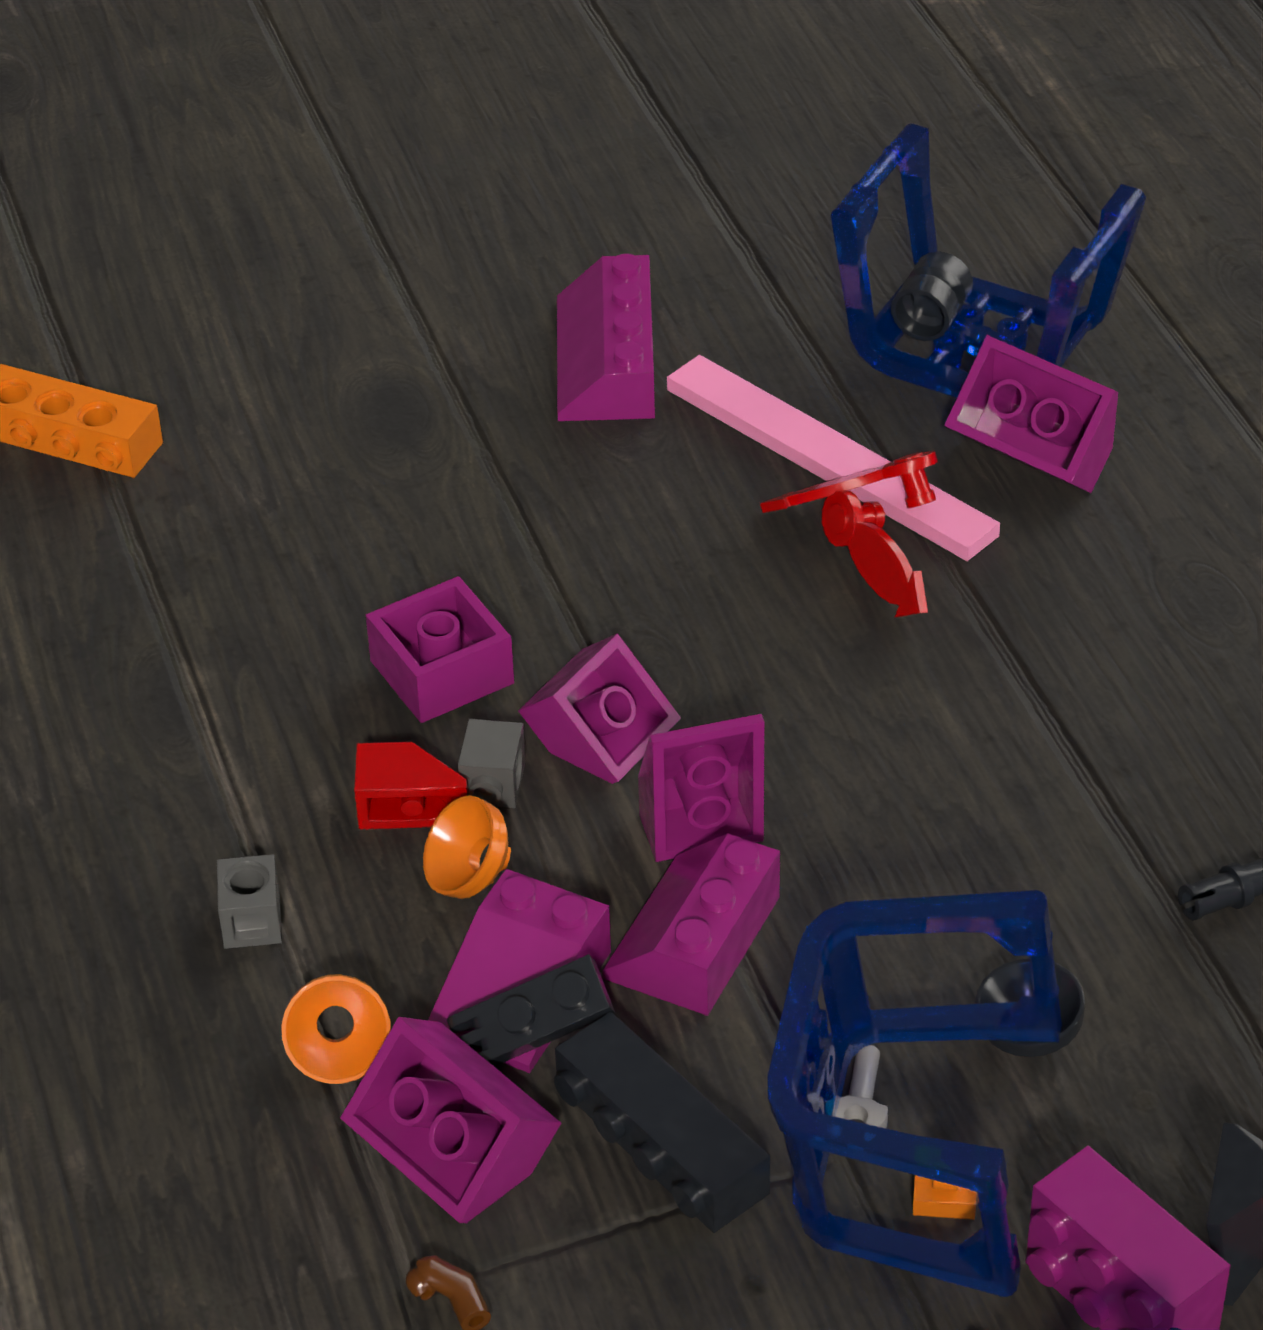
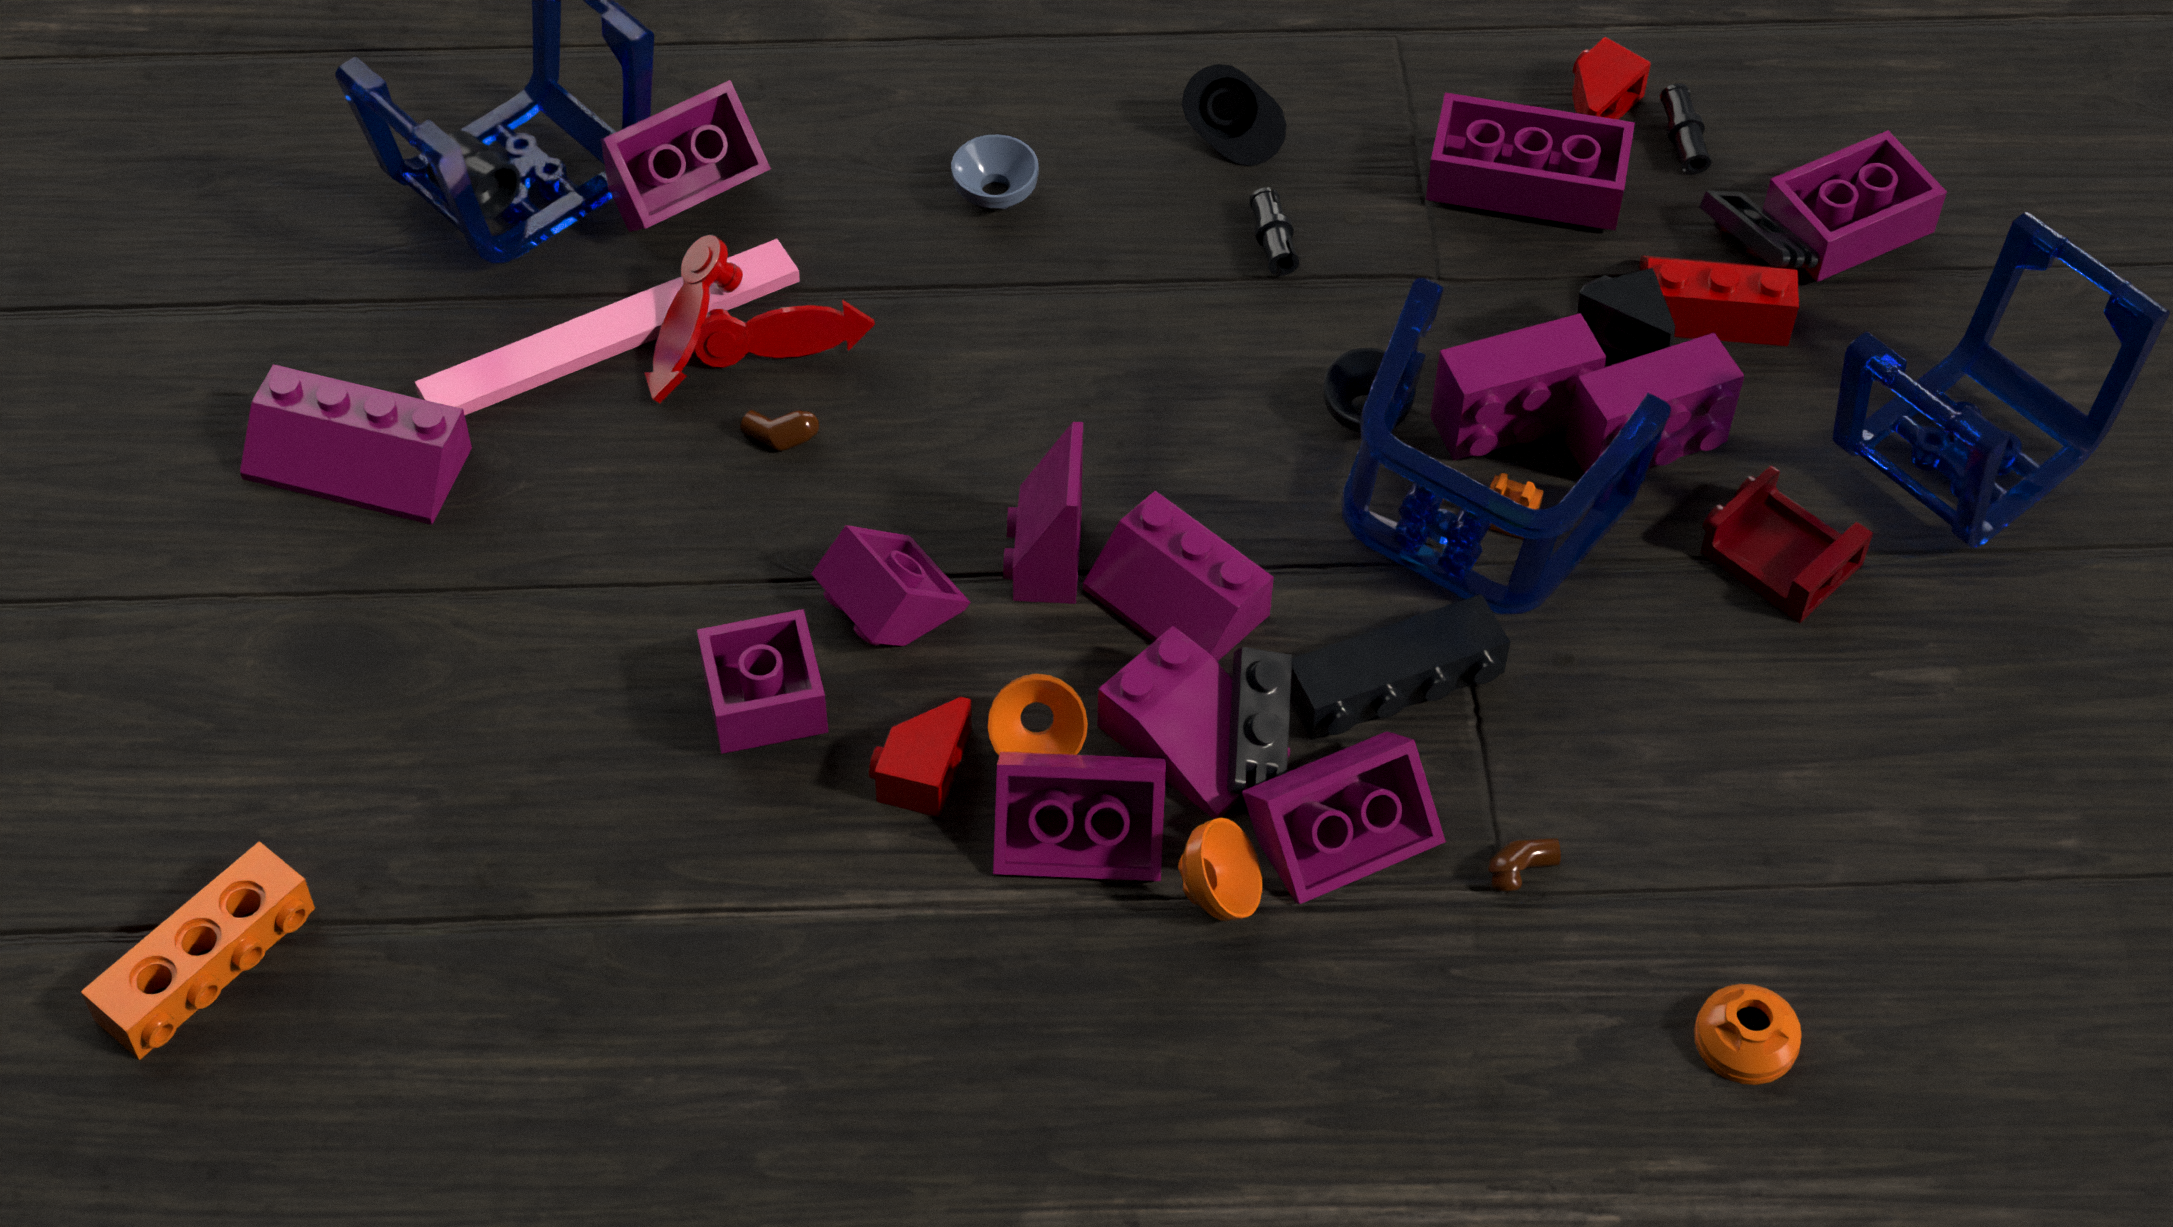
camera: 75 degrees left, 10 degrees up
dark grey brick [217,854,282,949] -> none
dark grey brick [458,719,526,808] -> none
none -> reddish brown arm [740,410,819,451]
none -> sand blue piece [951,134,1039,209]
none -> magenta slope [993,752,1166,881]
none -> magenta brick [1430,313,1606,461]

